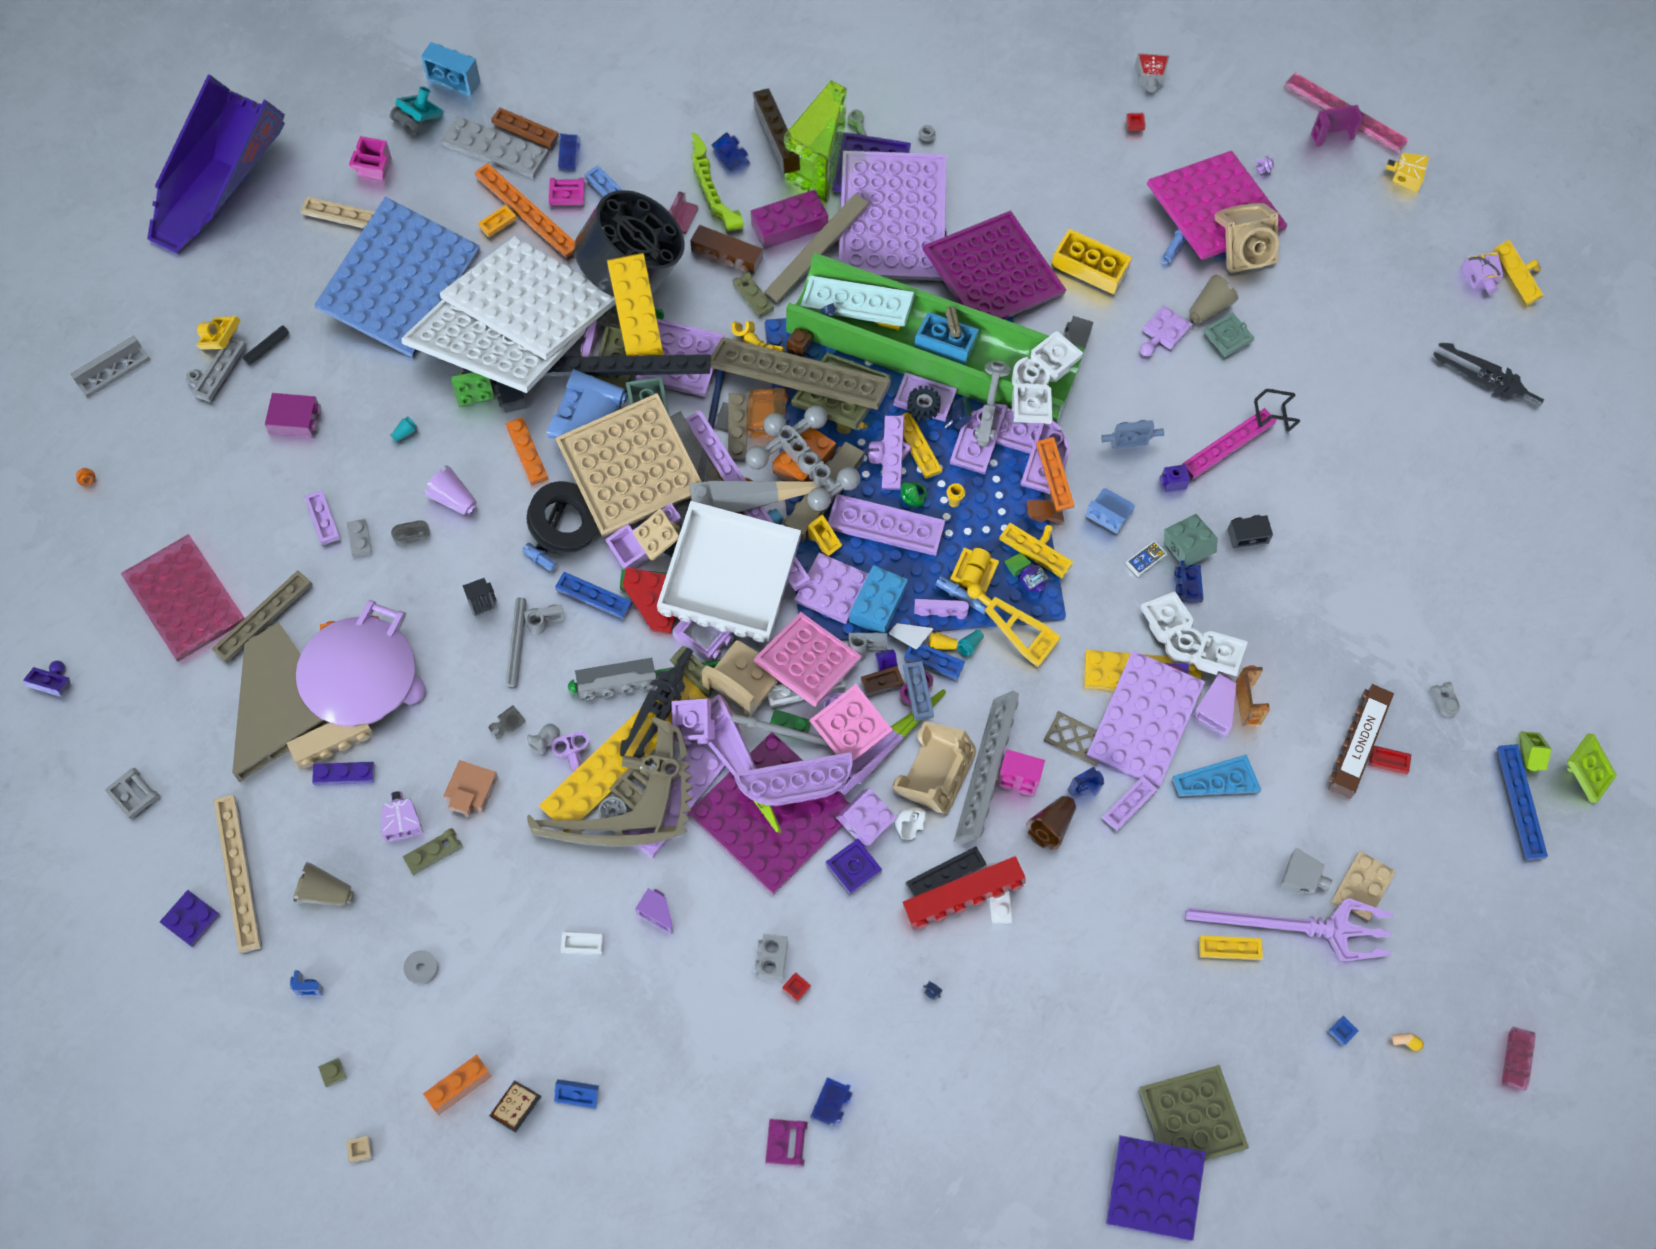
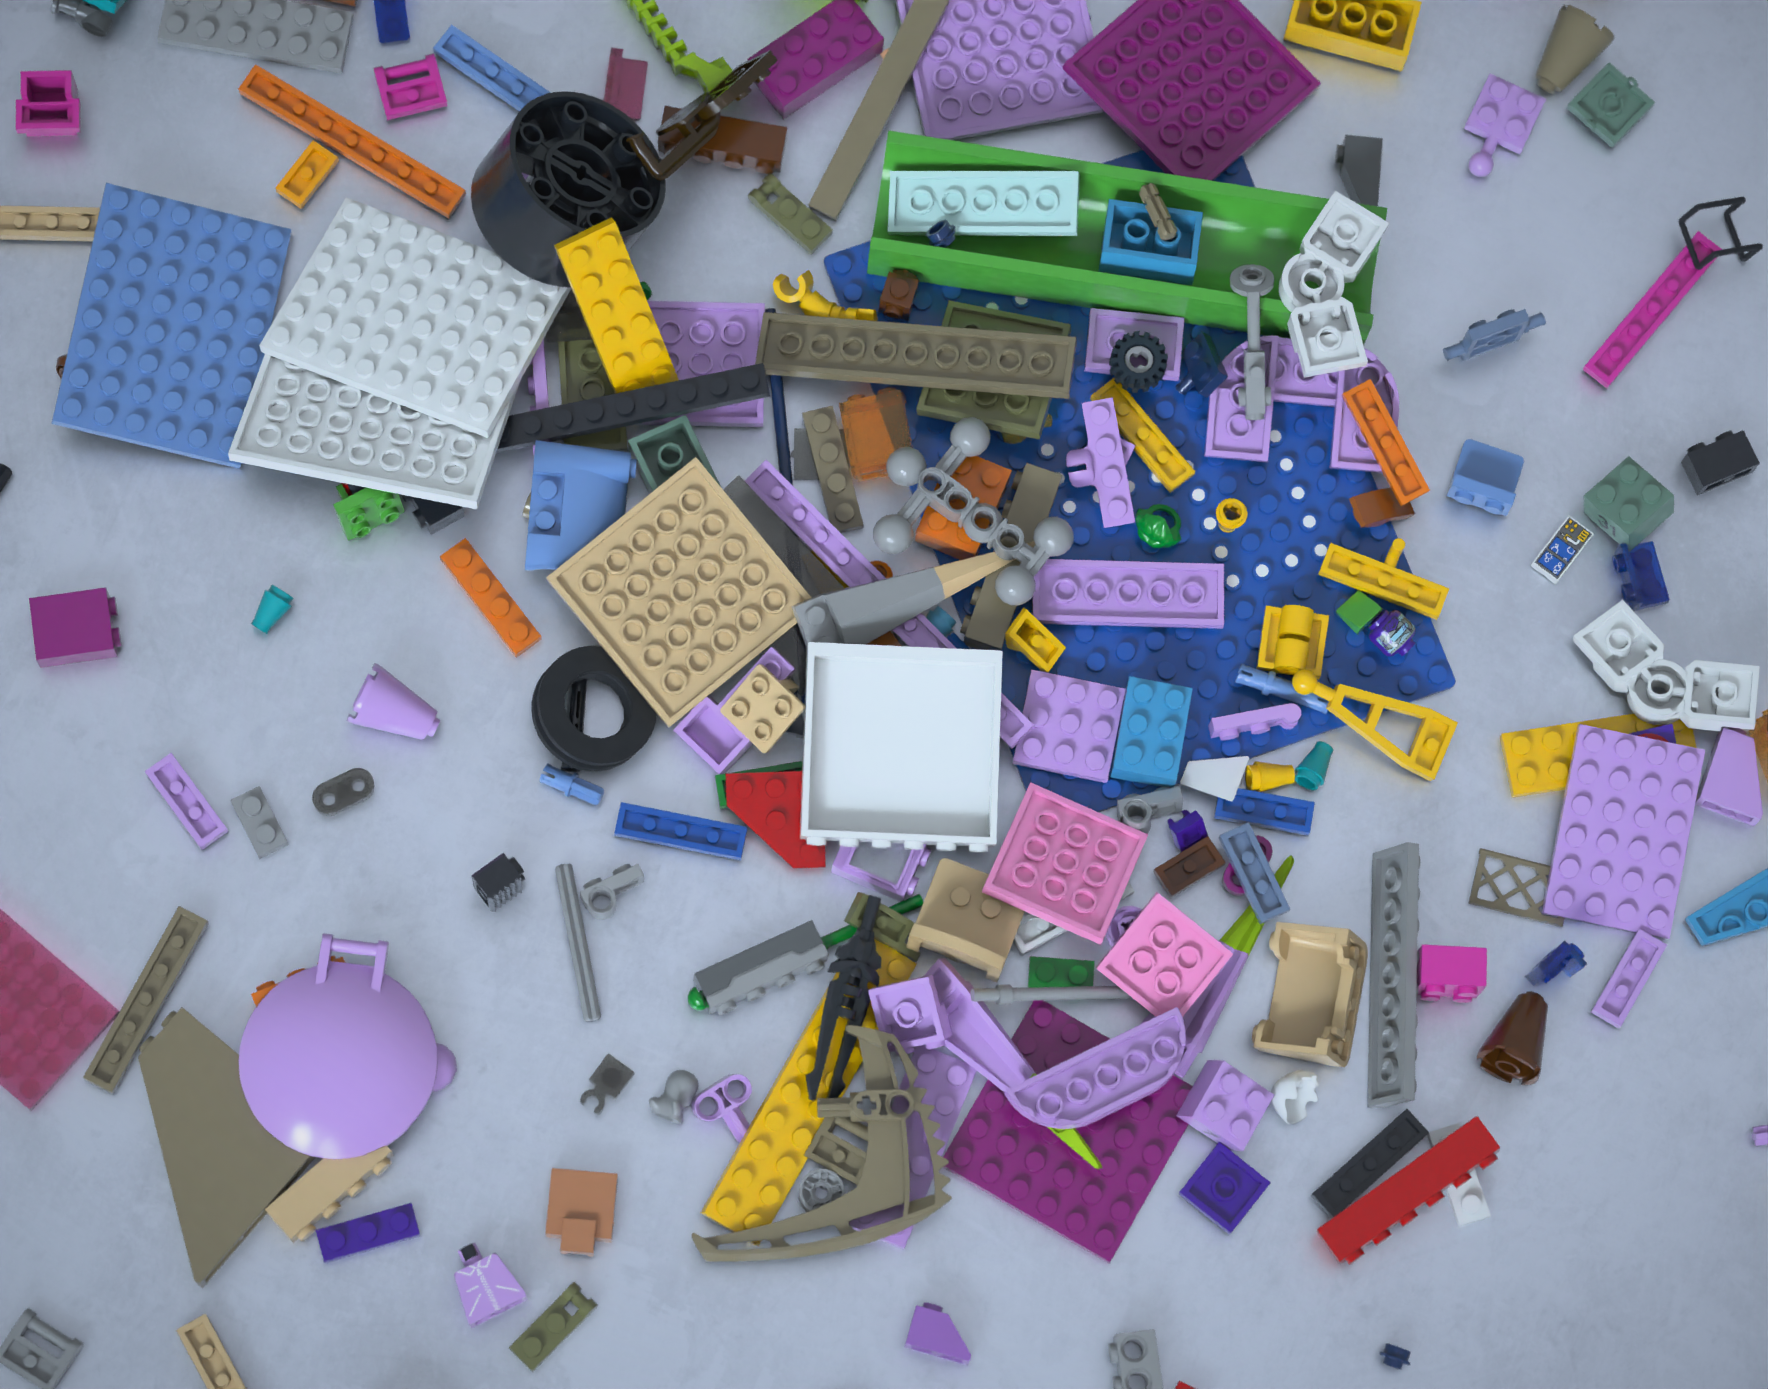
camera: 20 degrees left, 10 degrees up
dark purple brick [1160,464,1190,492] -> none
none -> dark brown plate [626,50,778,180]

